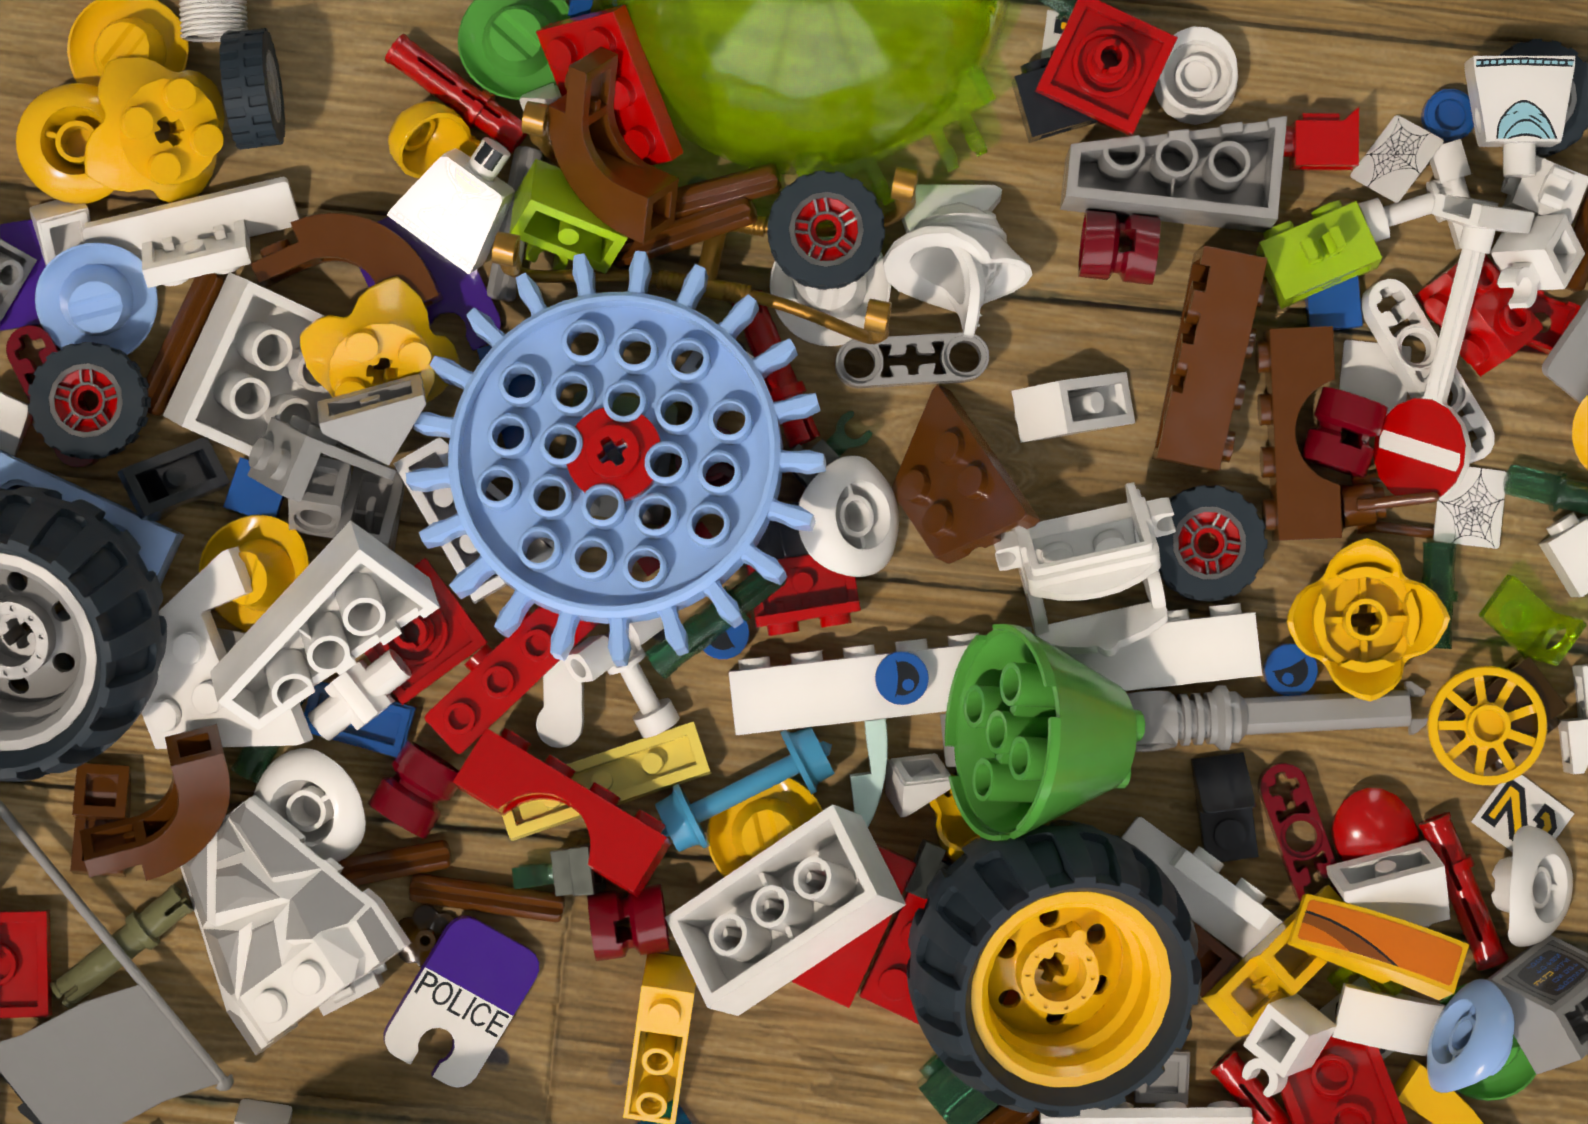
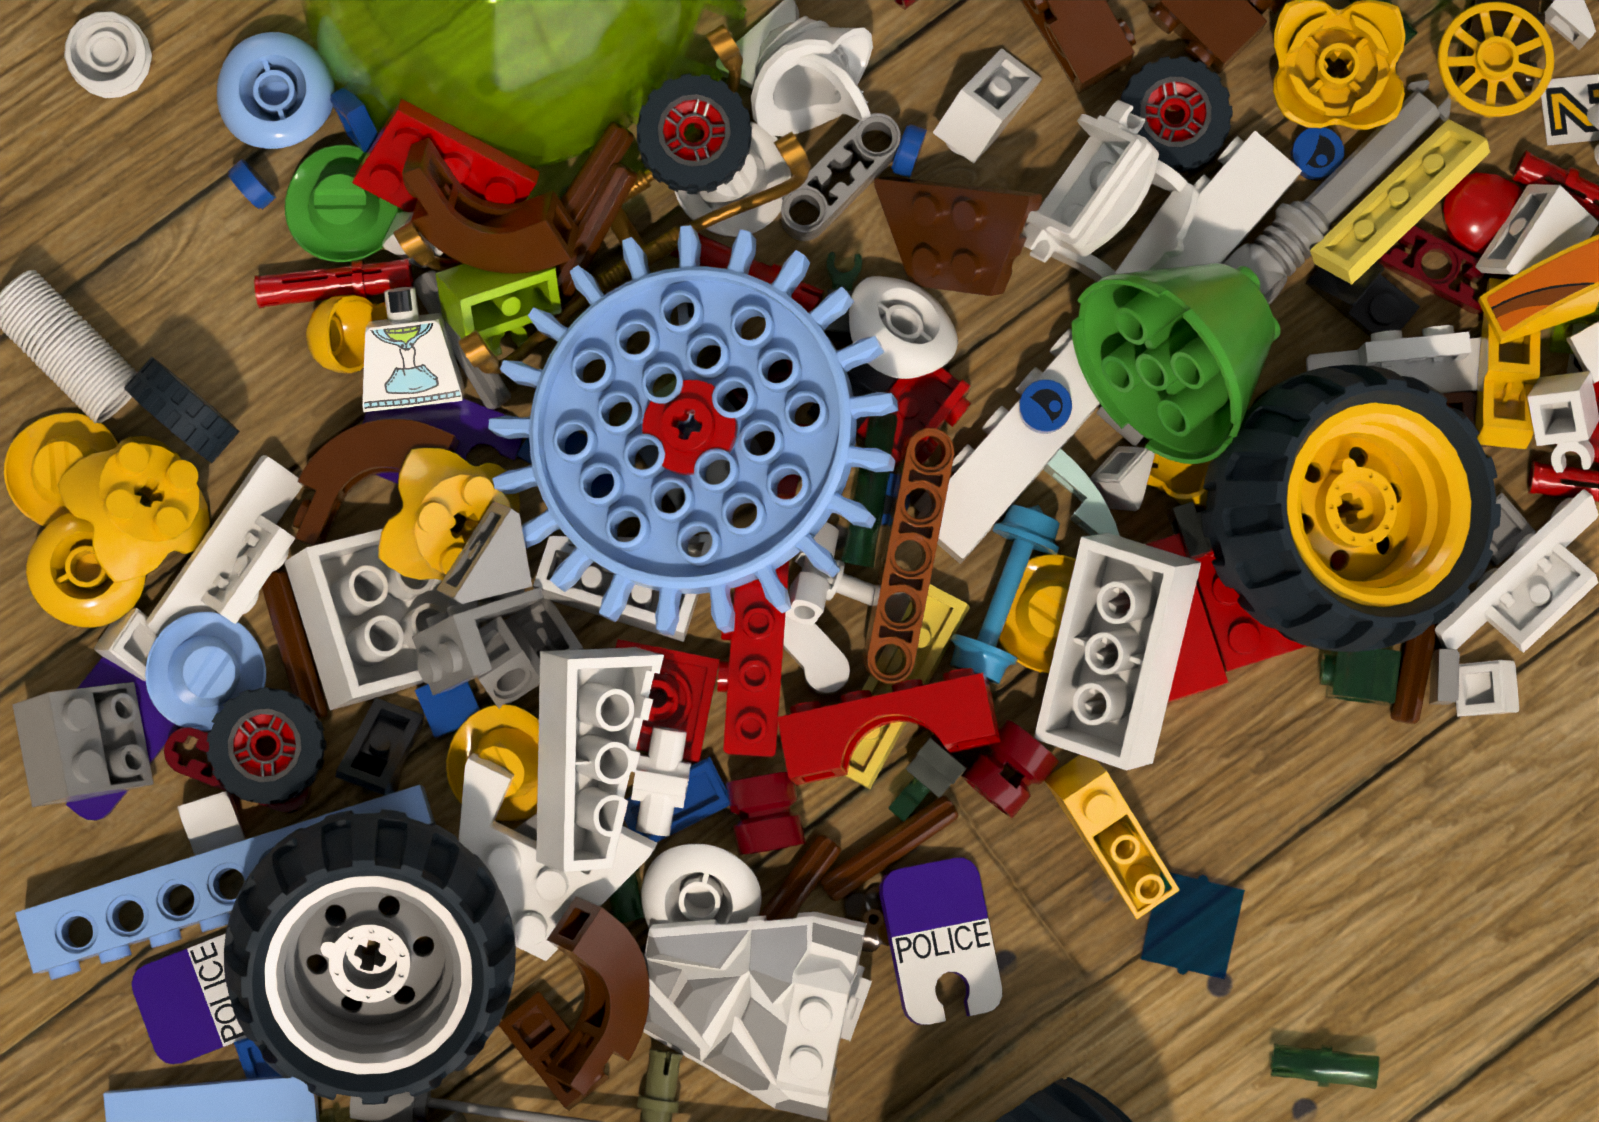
camera: 45 degrees left, 5 degrees down
none -> dark orange beam [863,428,954,683]
none -> blue tile [891,124,927,179]
none -> light yellow plate [1310,119,1490,285]

